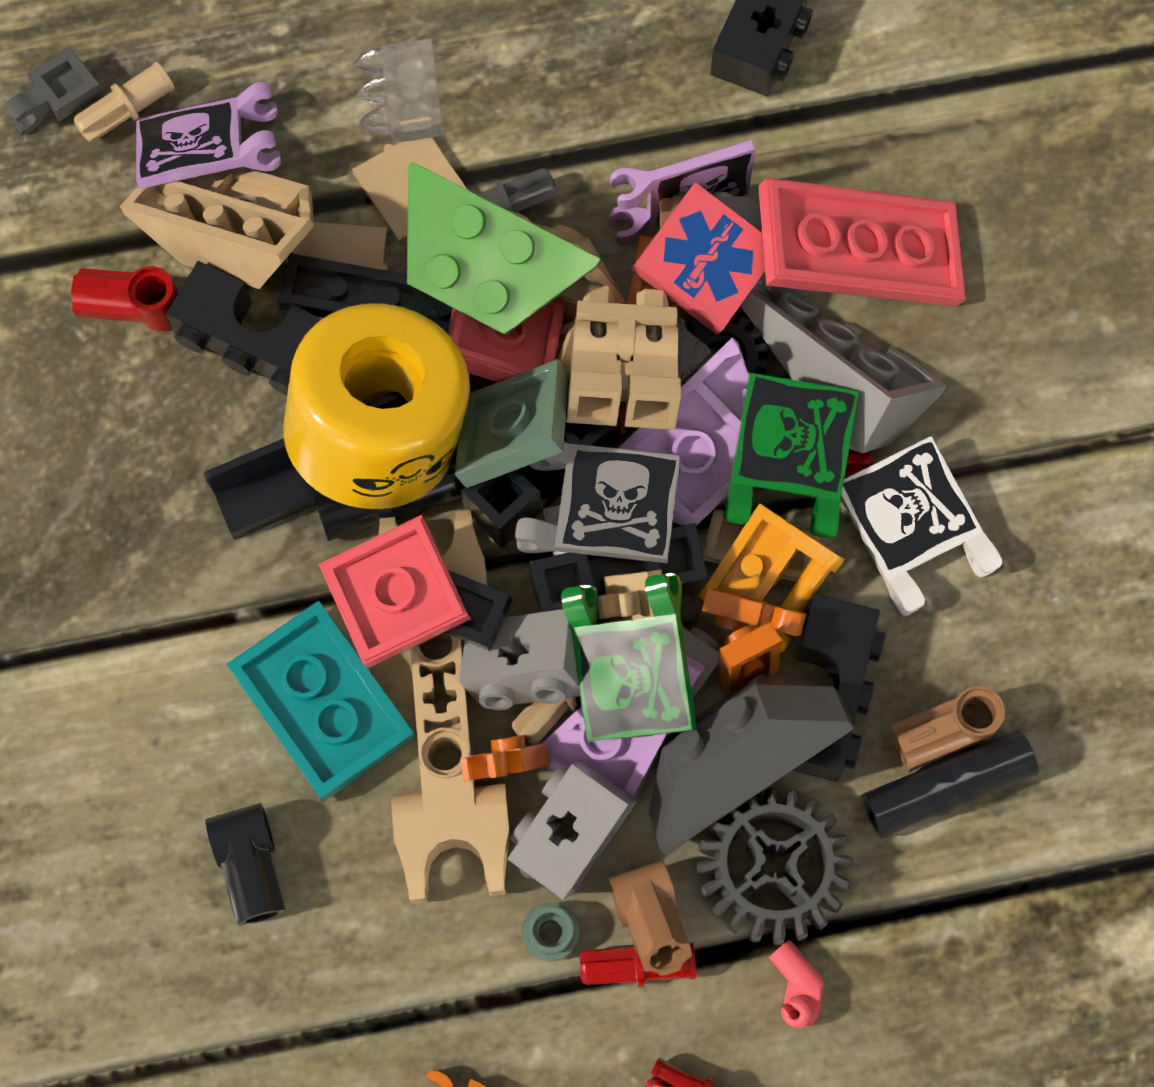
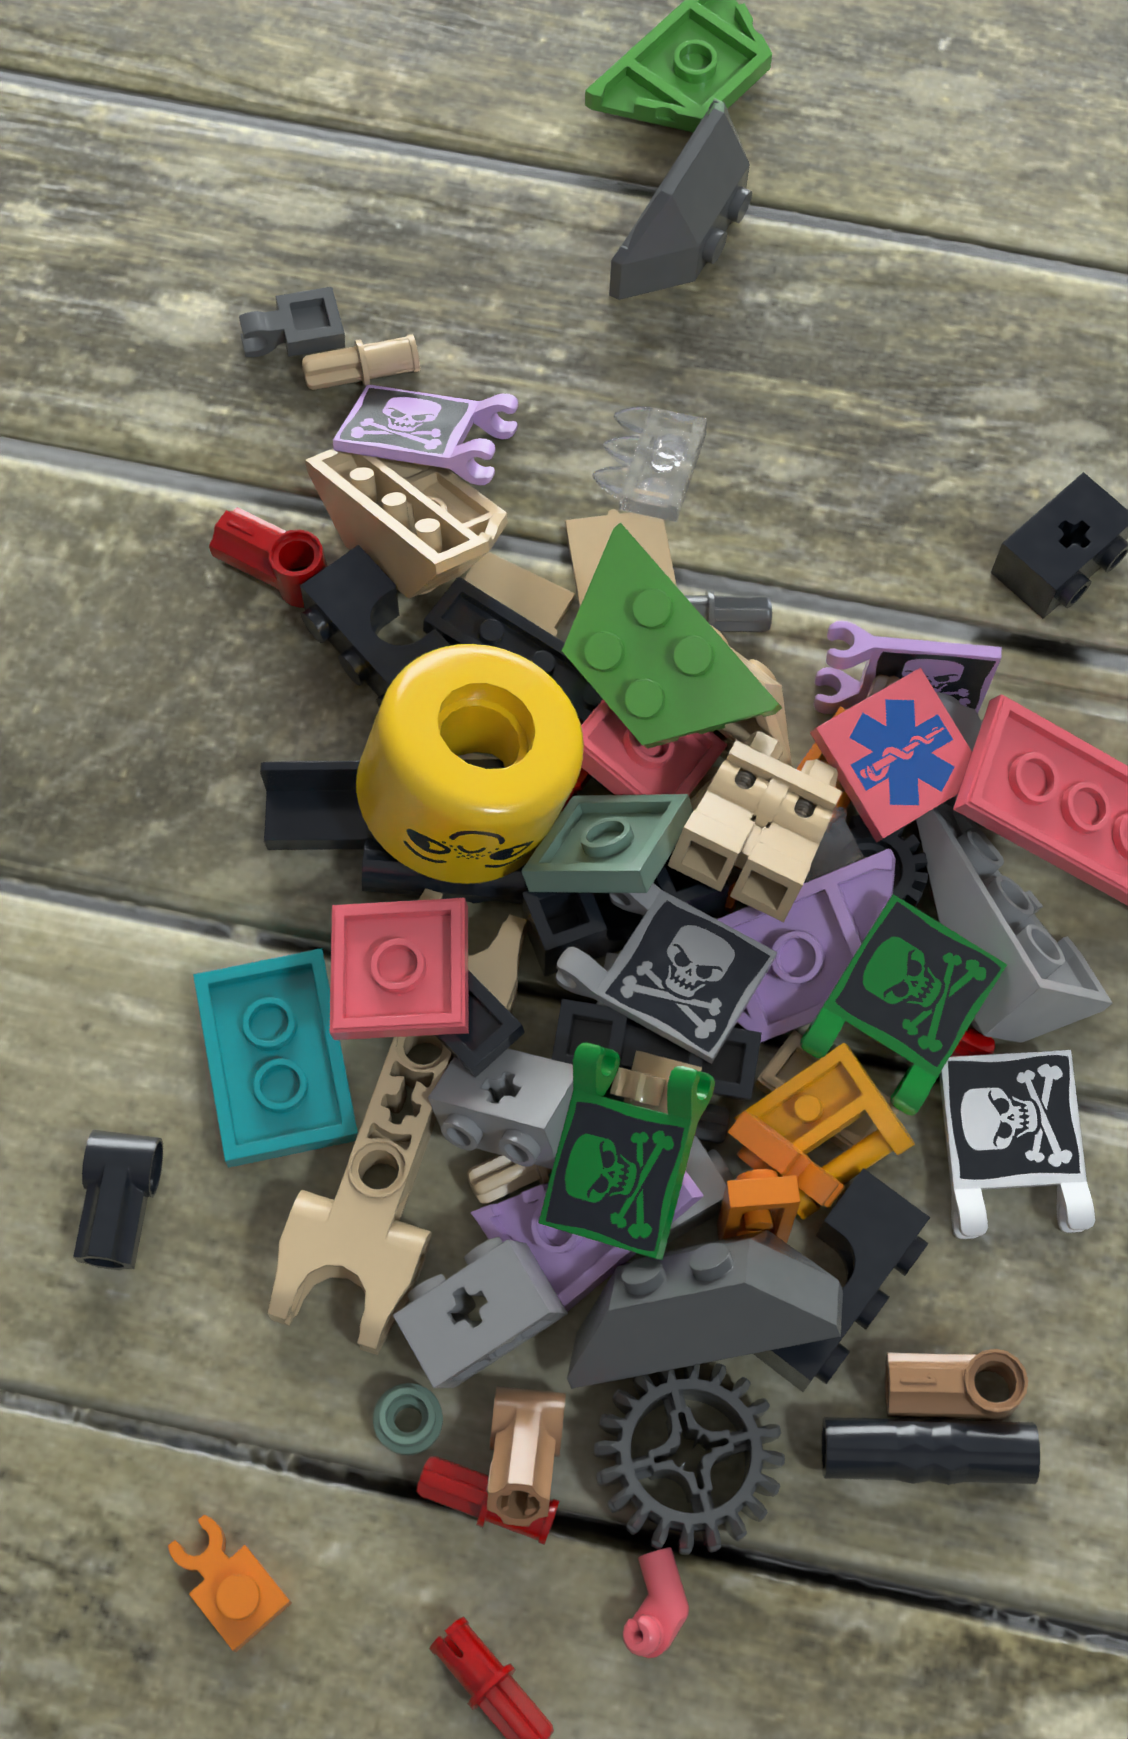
camera: 20 degrees right, 5 degrees down
orange plate [460,735,550,782] -> none

